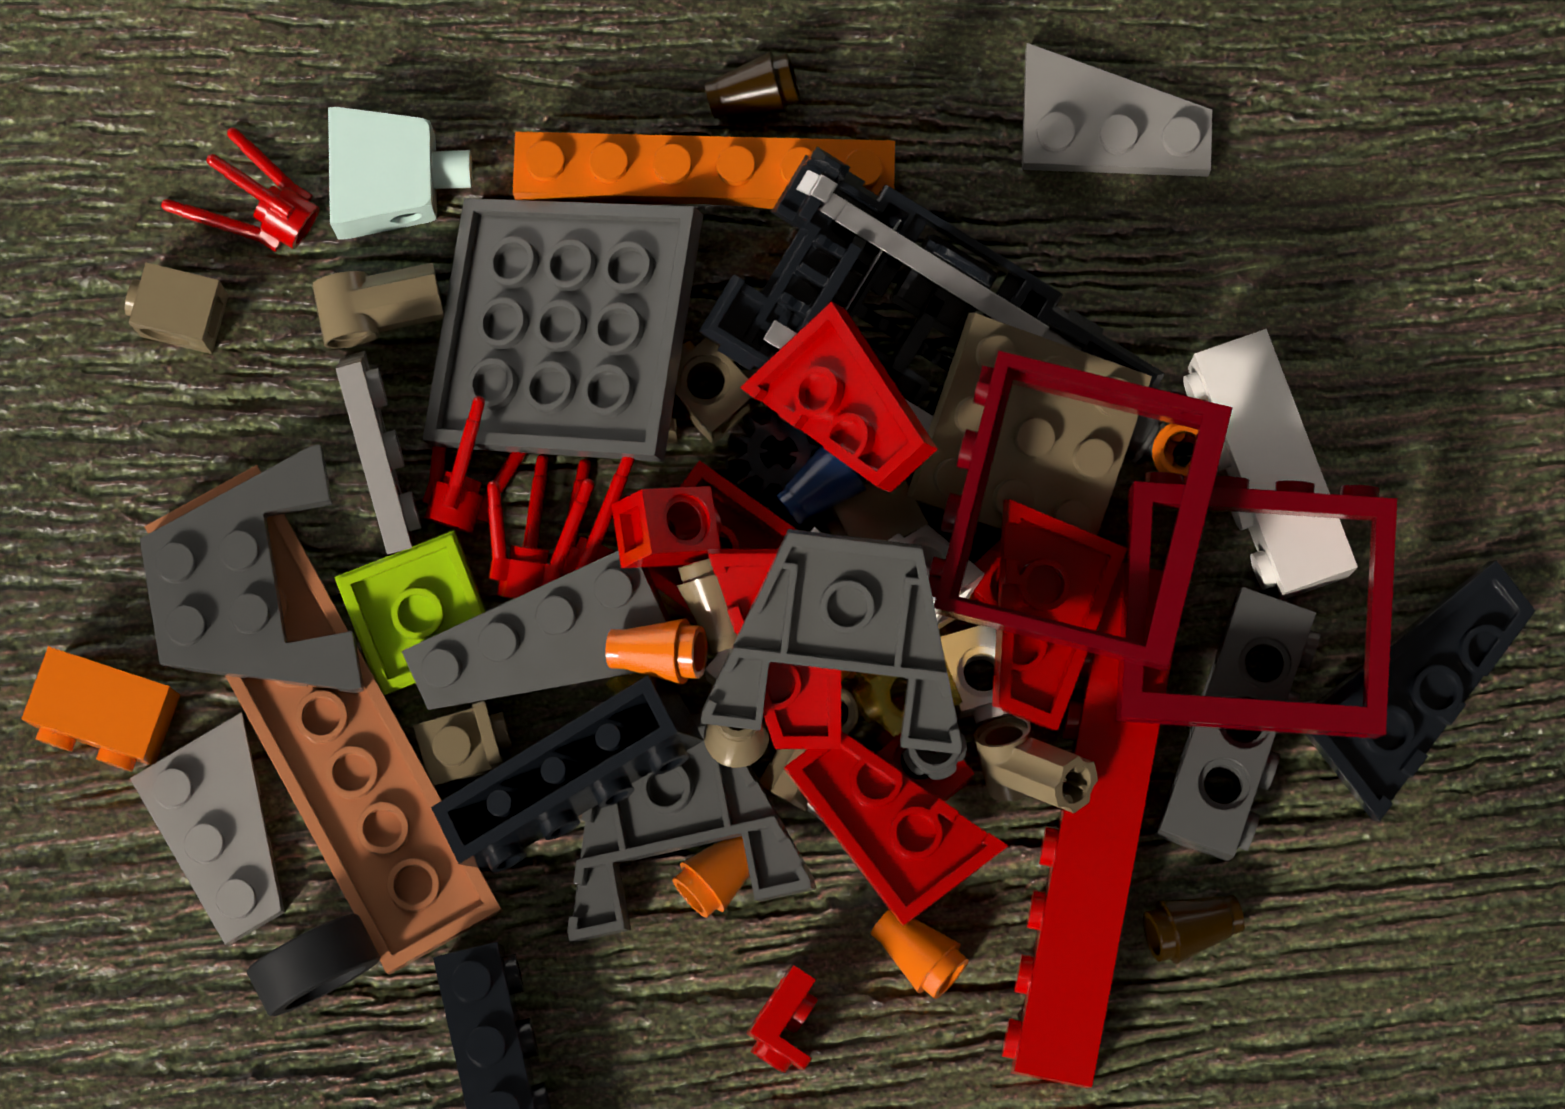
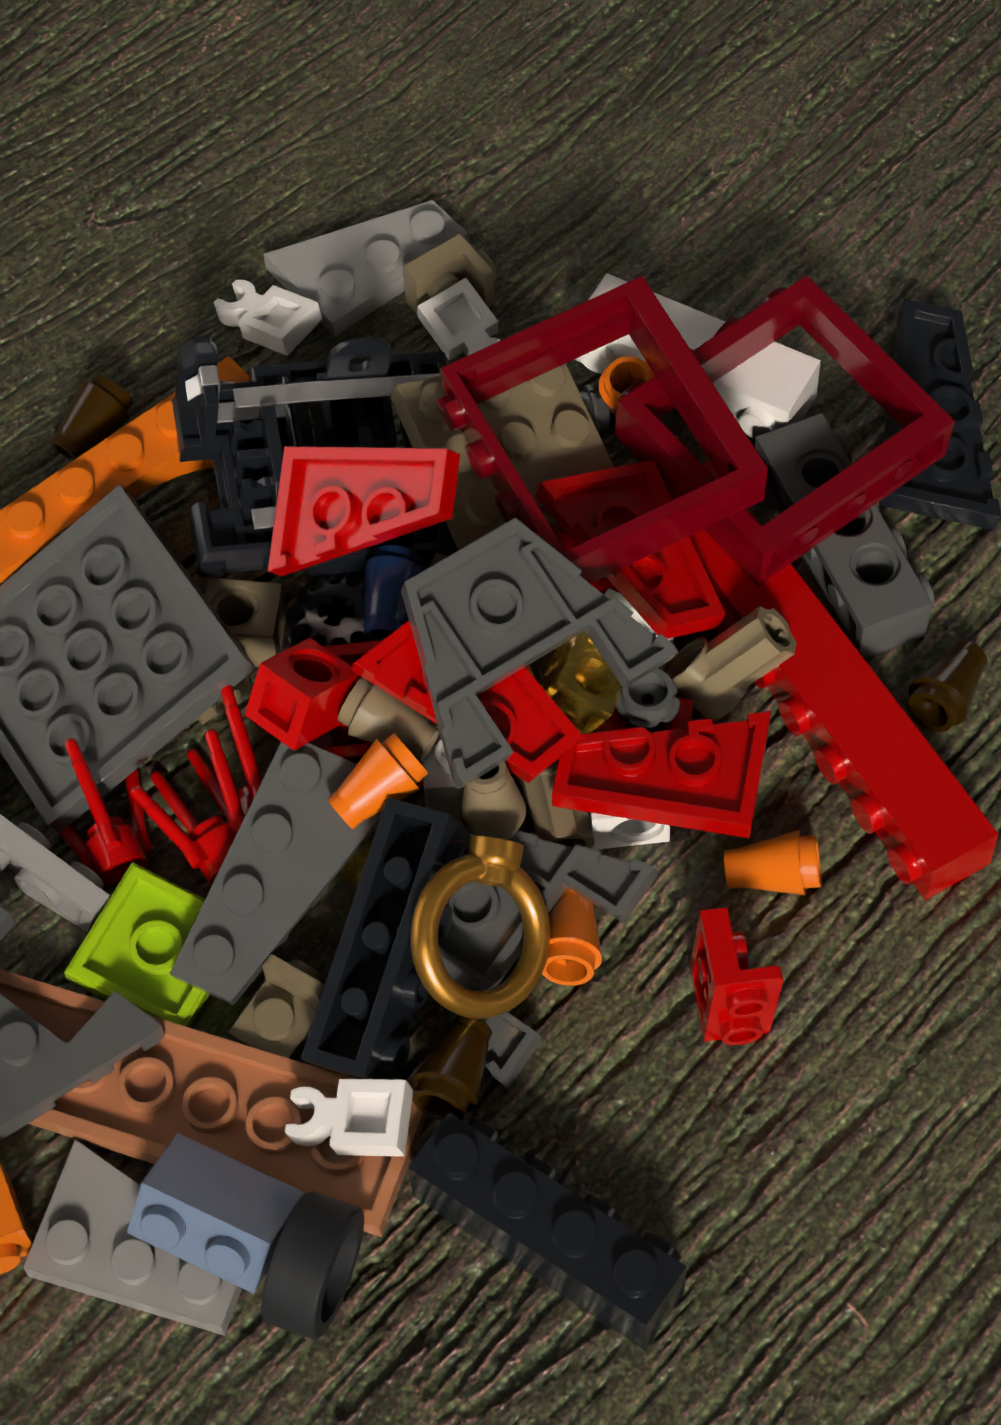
camera: 40 degrees left, 20 degrees down
none -> sand blue brick [127,1133,304,1294]
none -> white plate [213,280,322,356]
none -> white plate [285,1079,413,1156]
none -> dark tan bracket [403,234,497,314]
none -> pearl gold piece [411,836,550,1019]
none -> dark brown cone [412,1015,492,1121]
none -> white plate [417,278,501,361]

